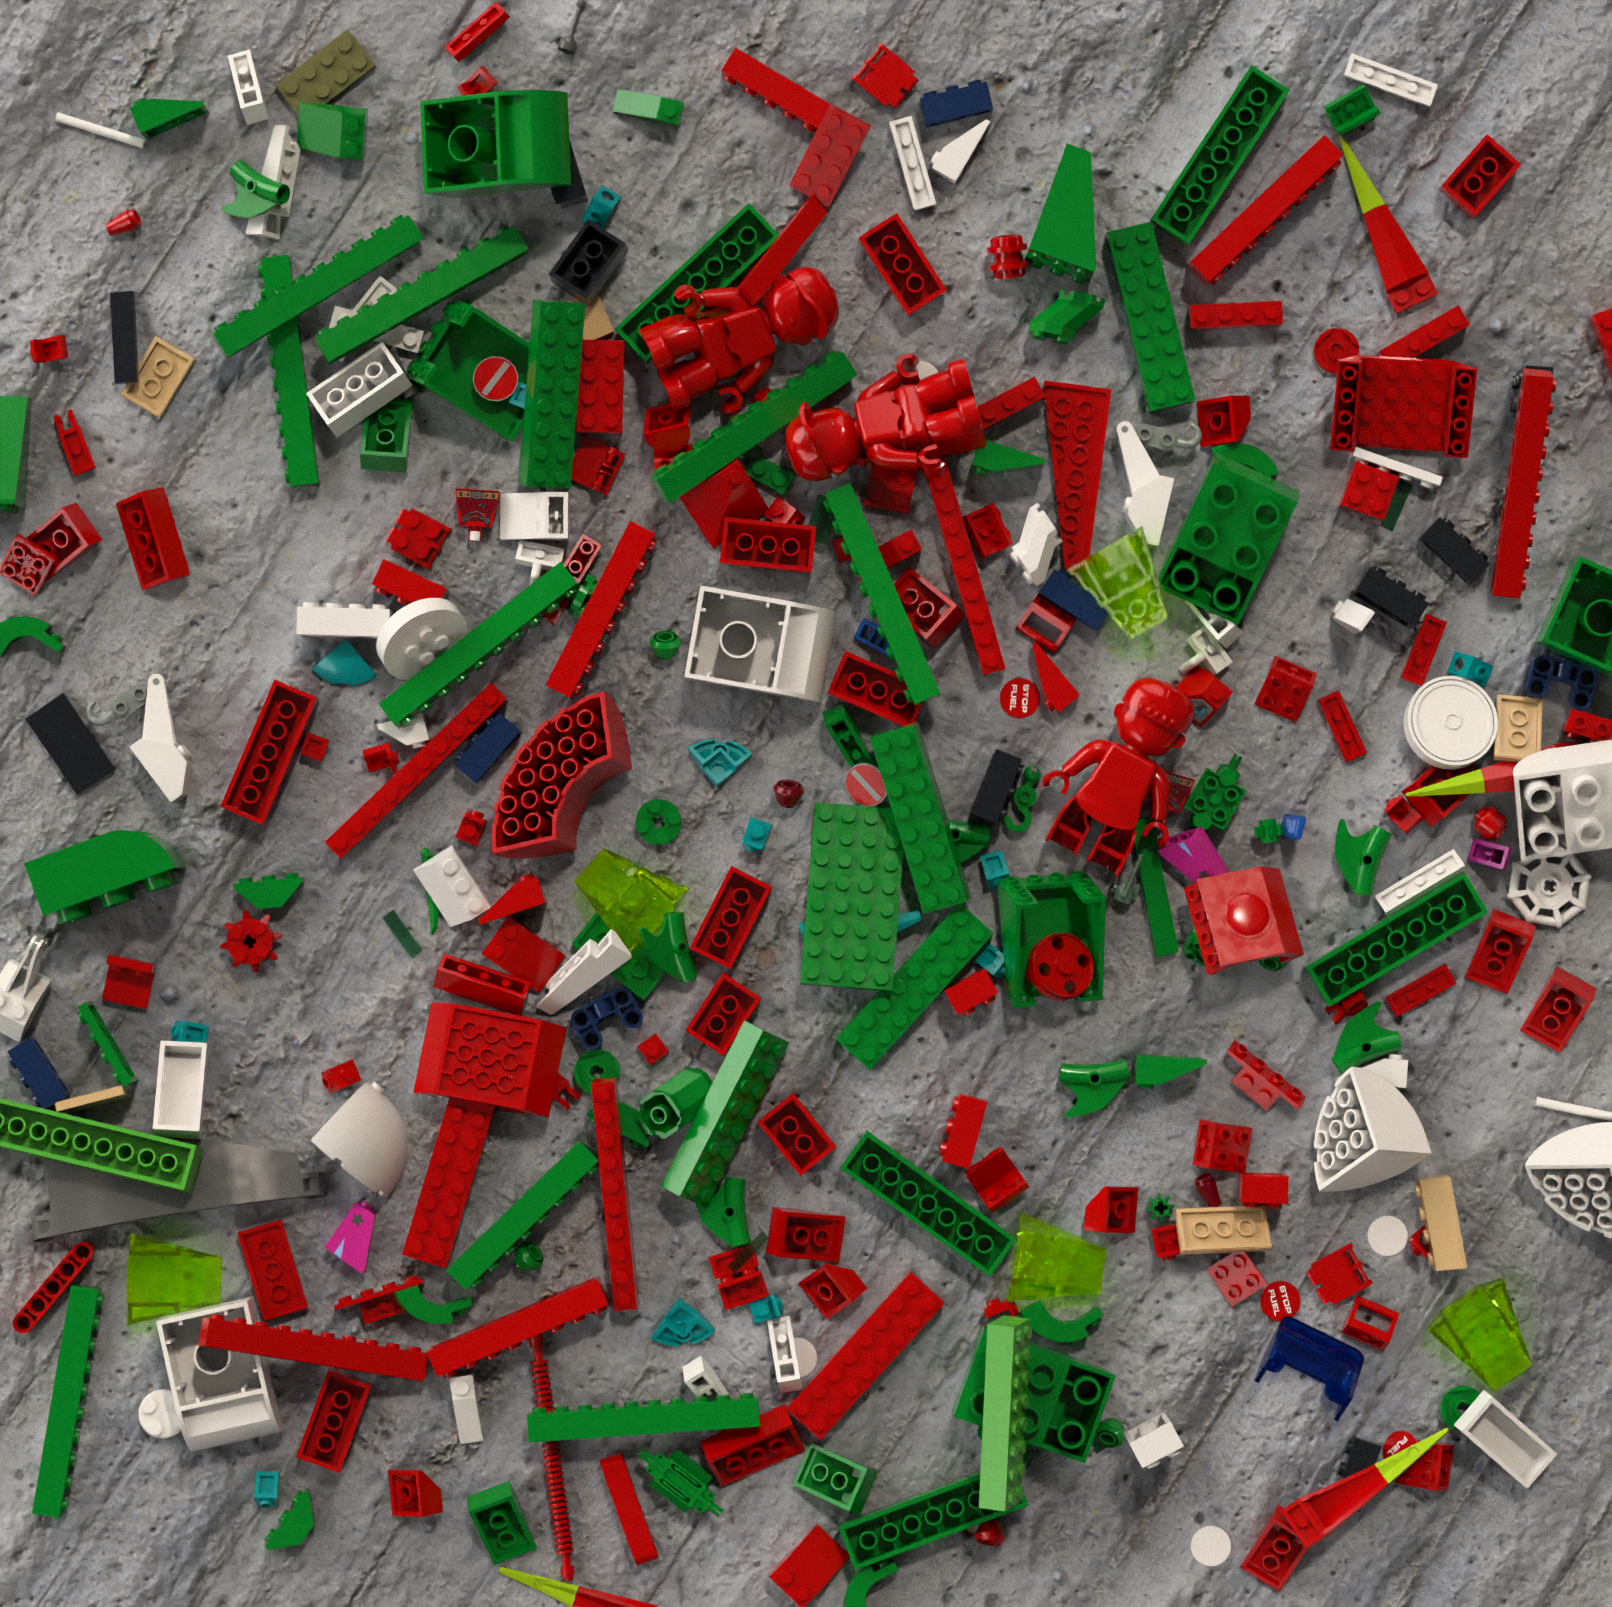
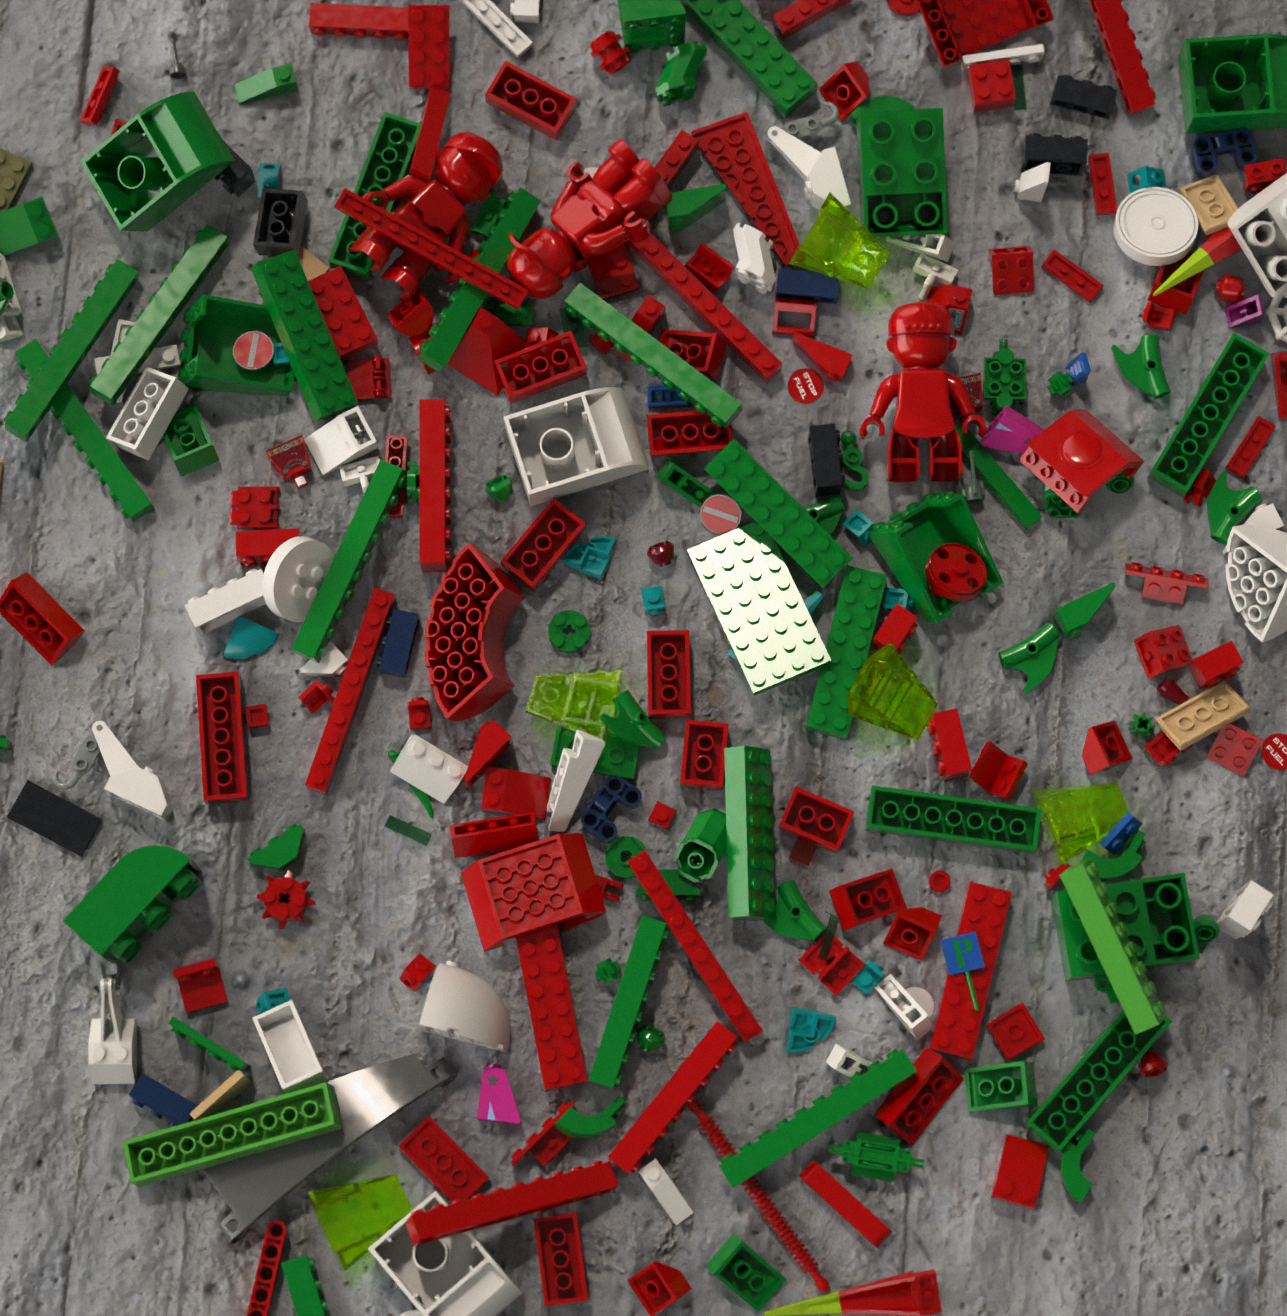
camera: 25 degrees left, 10 degrees down
white plate [1375,849,1467,917] -> none
none -> red plate [334,188,528,310]
none -> green hinge [471,189,507,238]
none -> red brick [500,498,587,593]
none -> green gear [594,958,621,984]
none -> clear red tile [789,838,817,866]
none -> clear neon green wedge [847,643,938,740]
none -> red tile [929,871,950,893]
none -> blue piece [940,932,985,1011]
none -> red plate [985,1002,1045,1061]
none -> blue plate [1100,812,1143,855]

